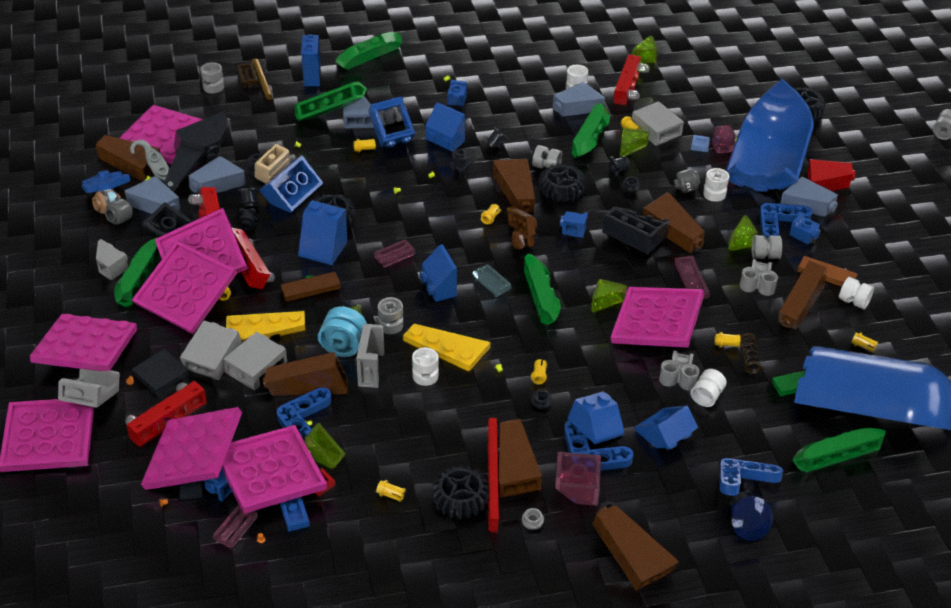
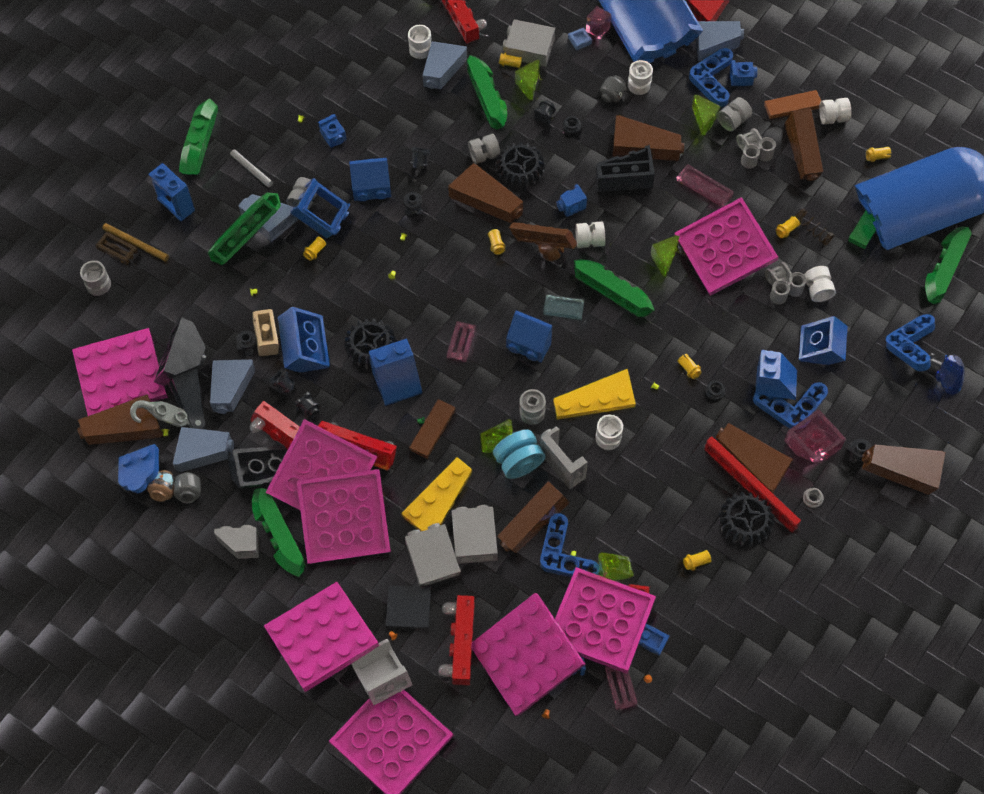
camera: 40 degrees left, 20 degrees up
none -> light grey bar [230,150,273,187]
none -> white wheel [576,221,605,248]

